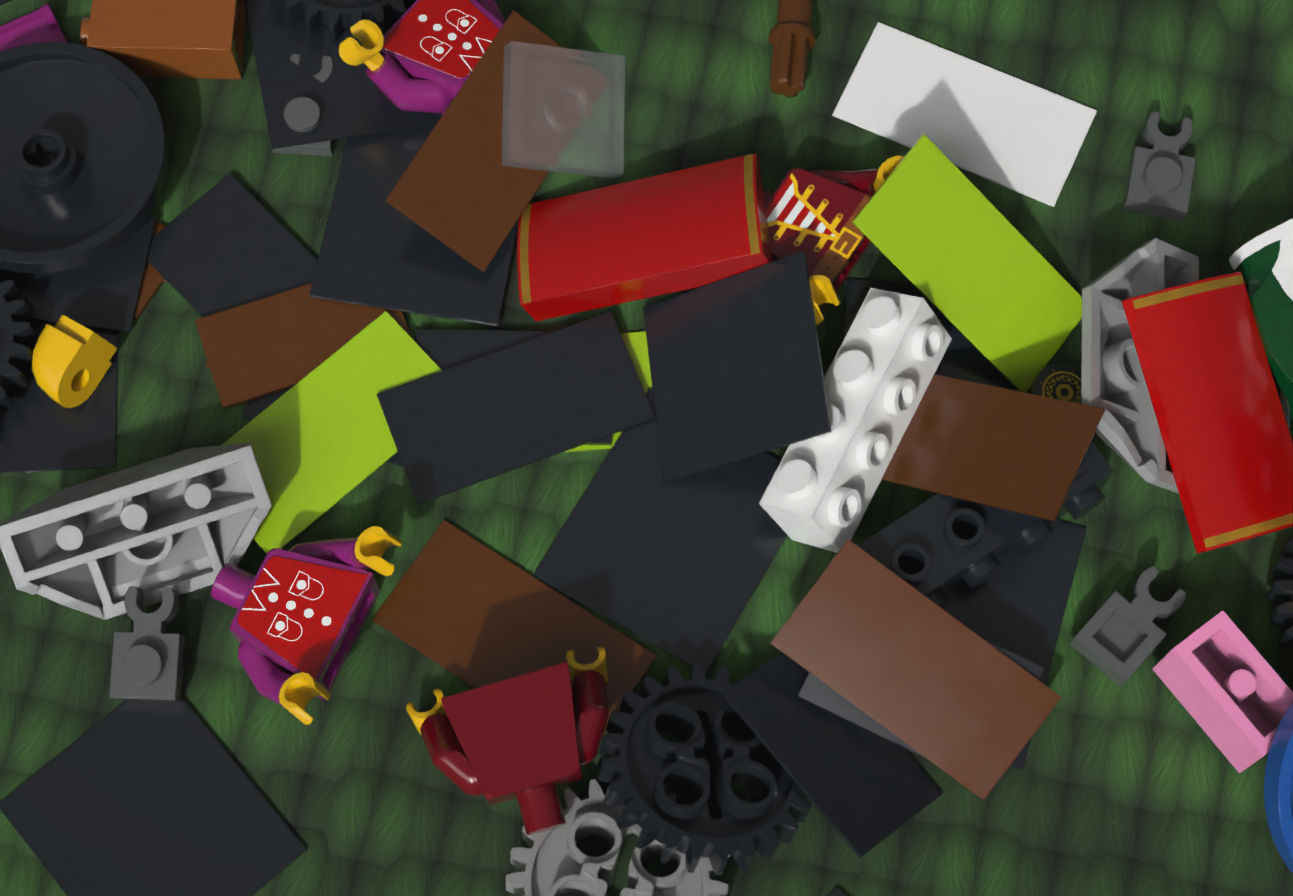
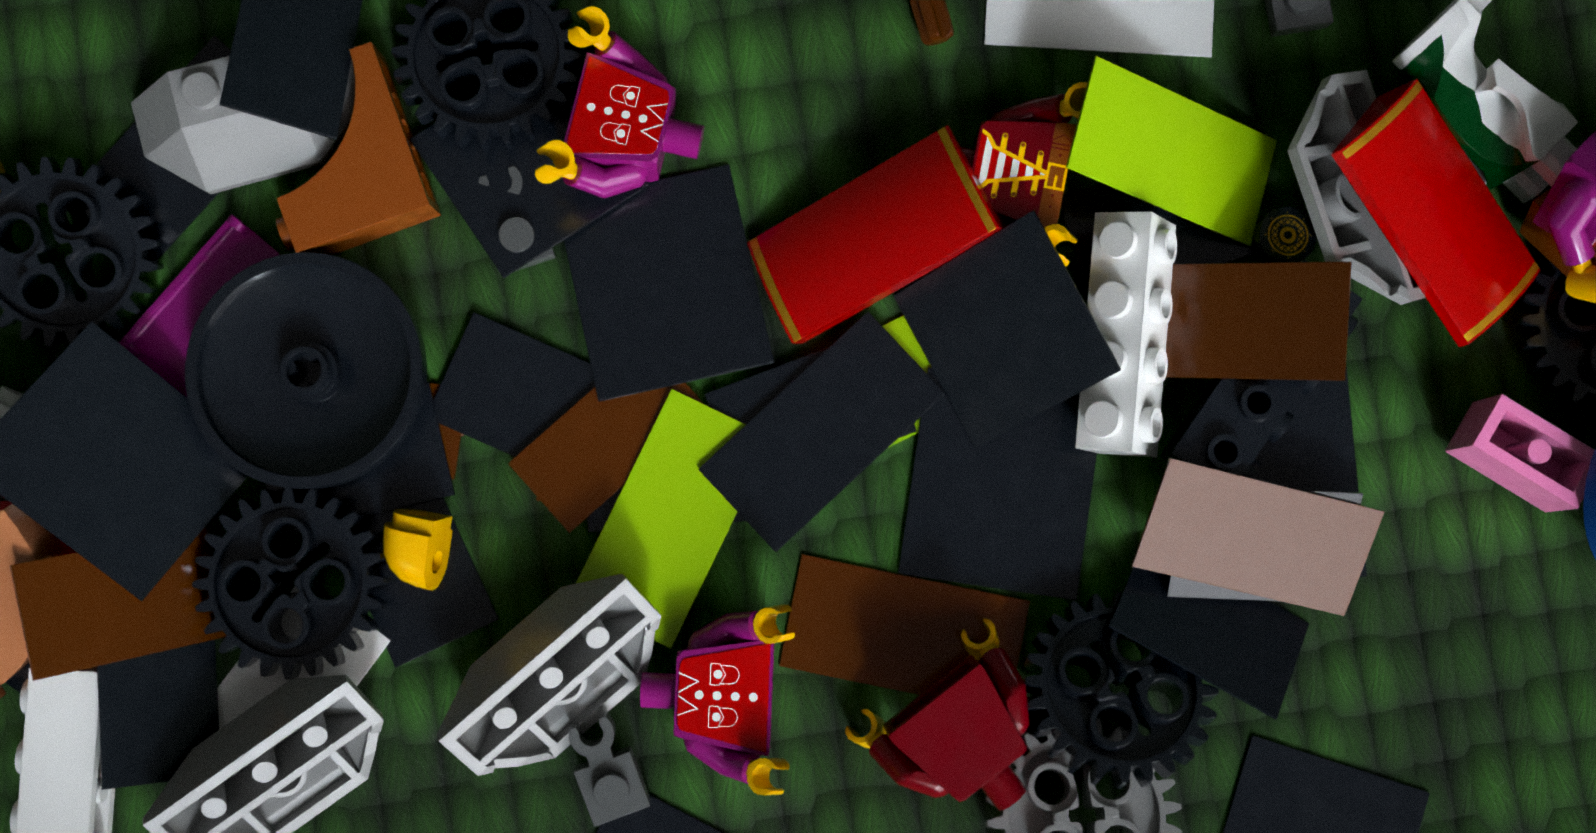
camera: 20 degrees left, 15 degrees up
reddish brown piece [385,10,607,272] -> none
clear tile [502,41,625,178] -> none
dark grey plate [1070,566,1186,687] -> none

